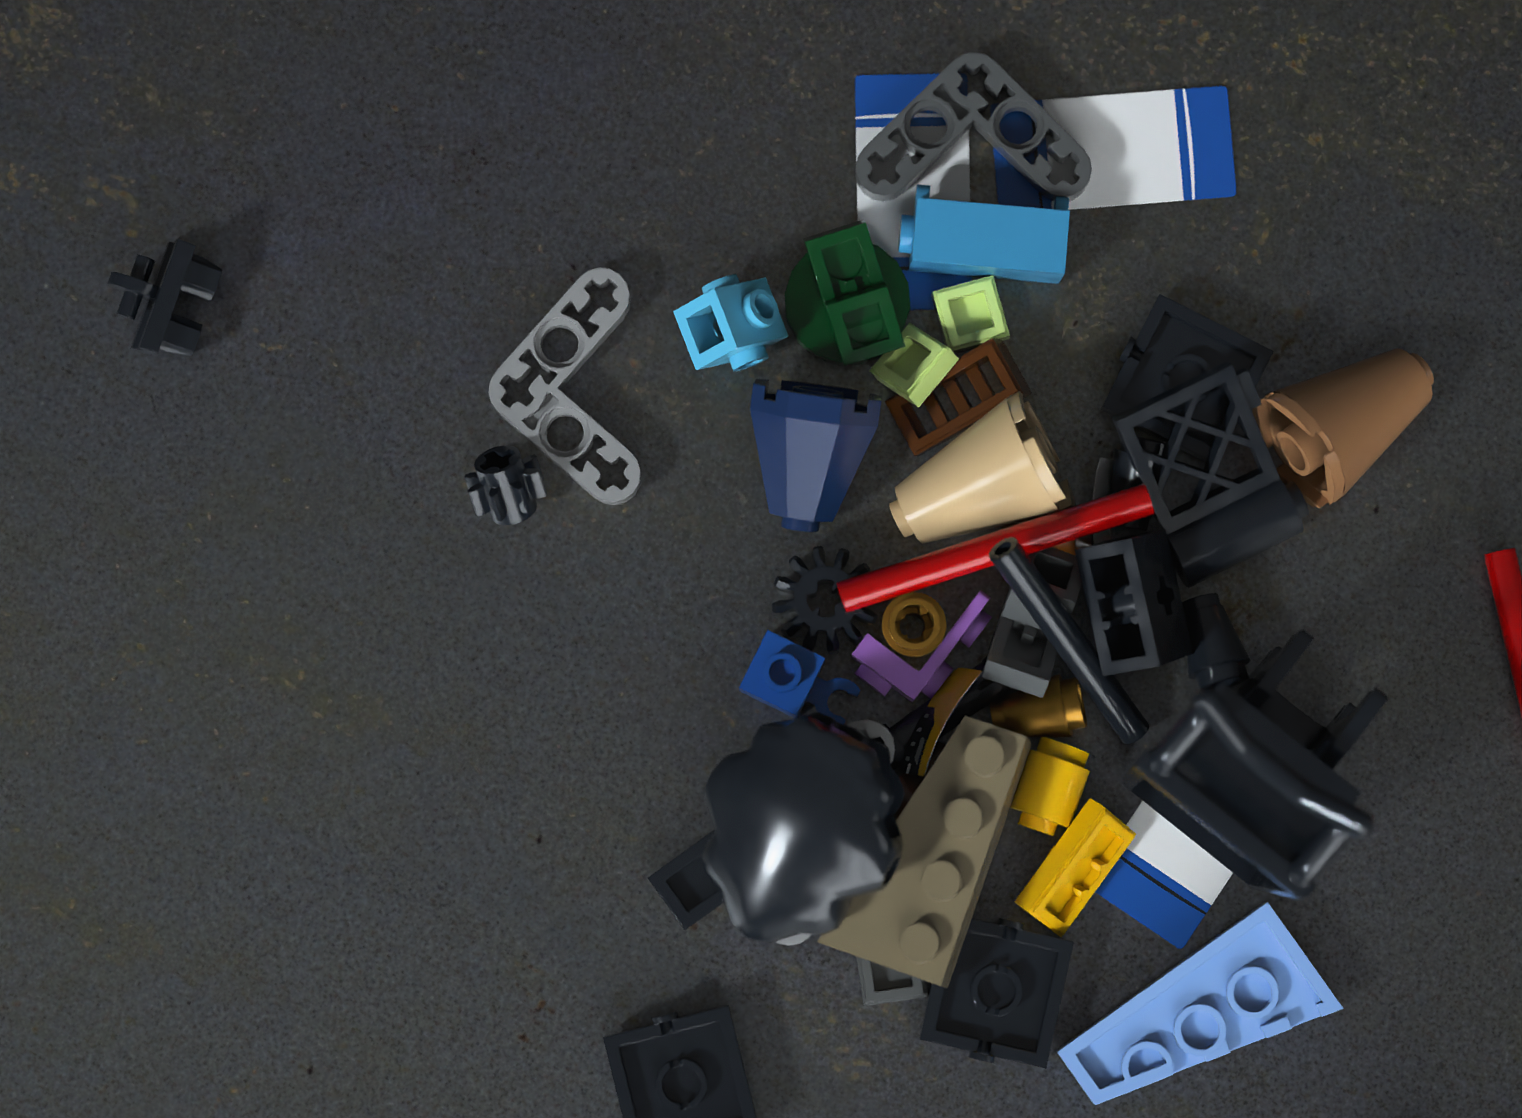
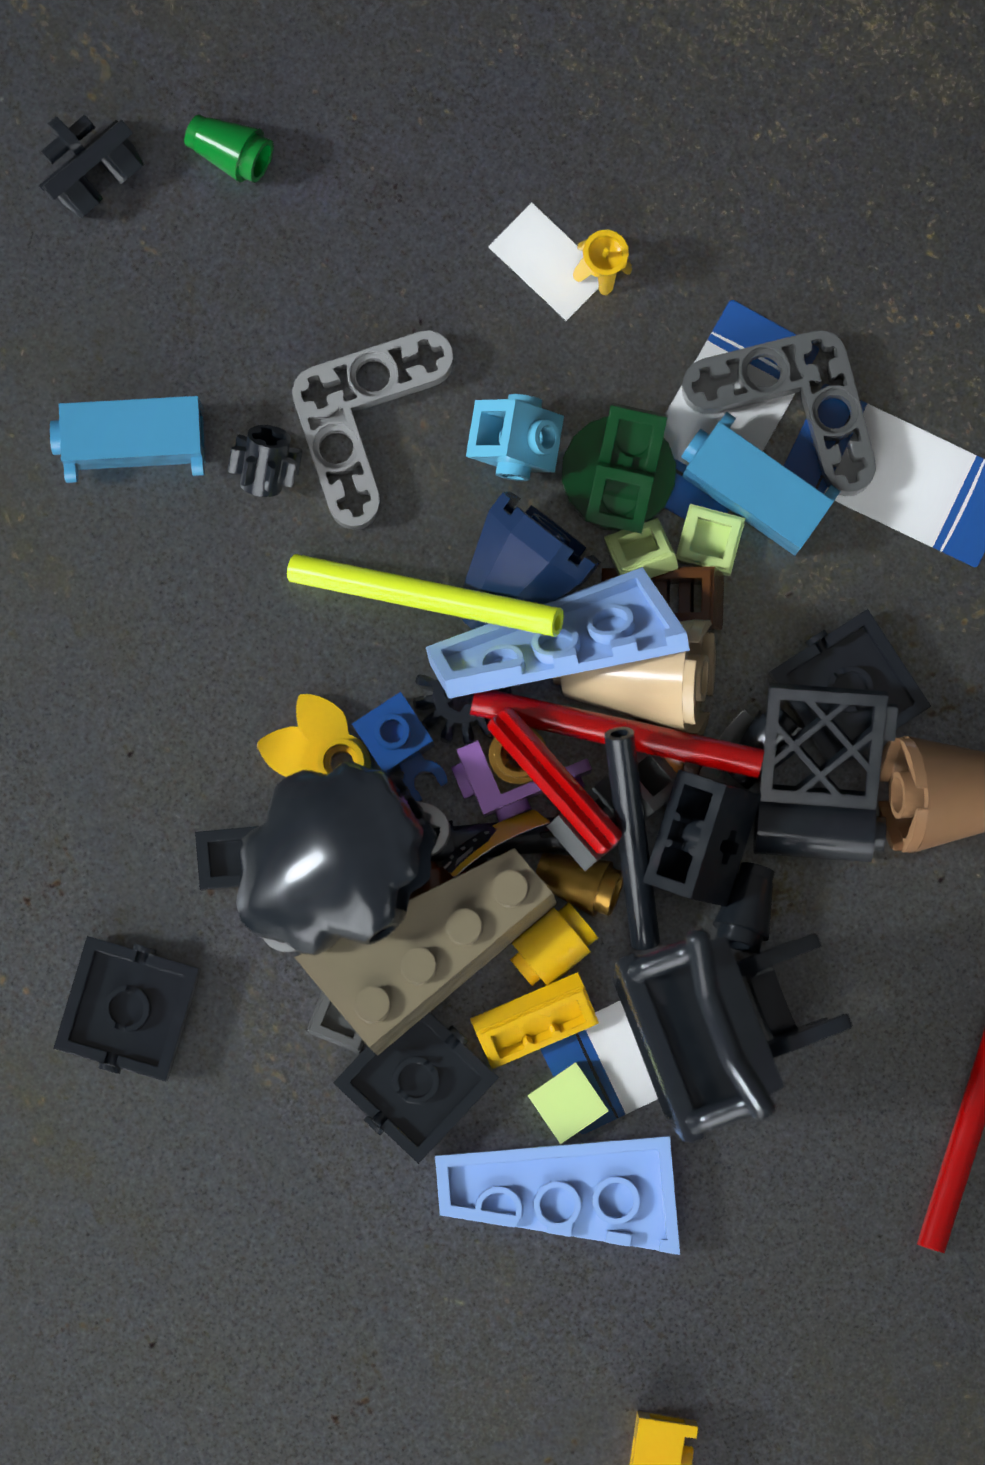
camera: 30 degrees right, 0 degrees up
none -> dark azure brick [50,396,206,483]
none -> green cone [184,114,274,183]
none -> yellow plate [257,694,371,777]
none -> neon yellow piece [287,554,564,637]
none -> light blue wing [426,567,690,698]
none -> red axle [487,707,622,854]
none -> white sticker [489,203,599,321]
none -> yellowish green tile [528,1062,609,1144]
none -> yellow piece [573,230,632,296]

